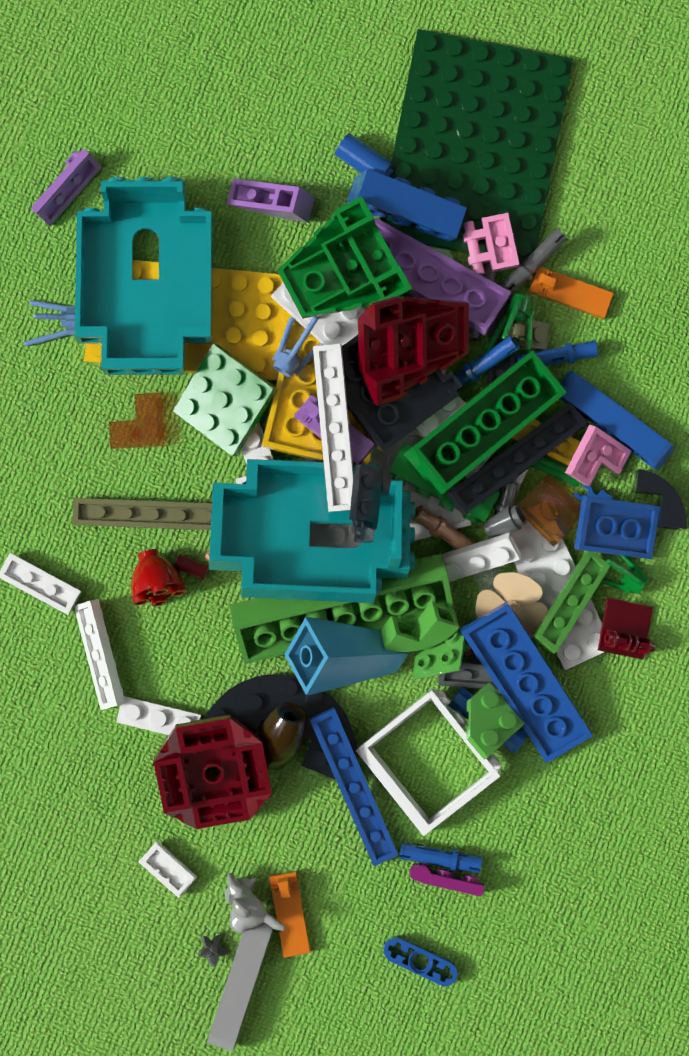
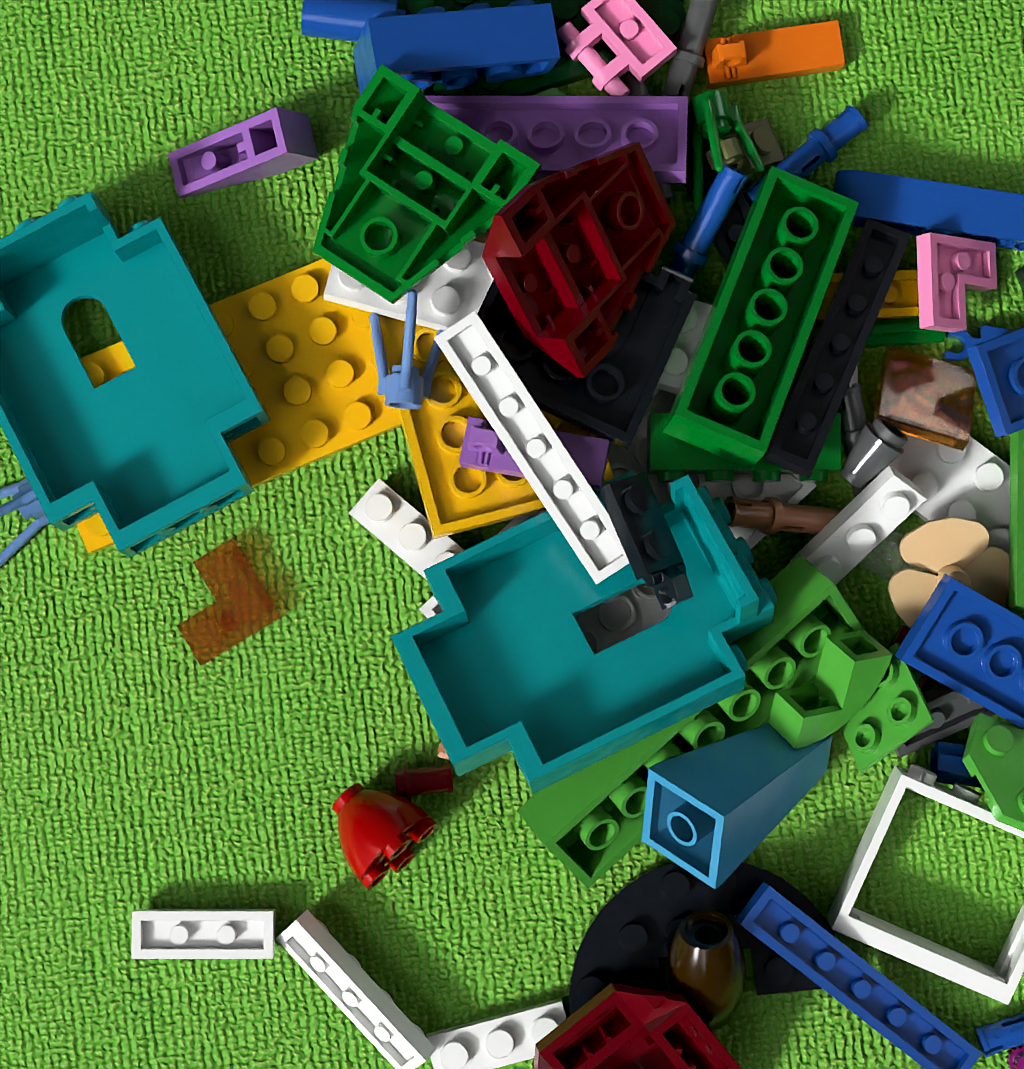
camera: 30 degrees left, 0 degrees up
olive plate [72,498,212,531] -> none
plate [173,344,278,456] -> none

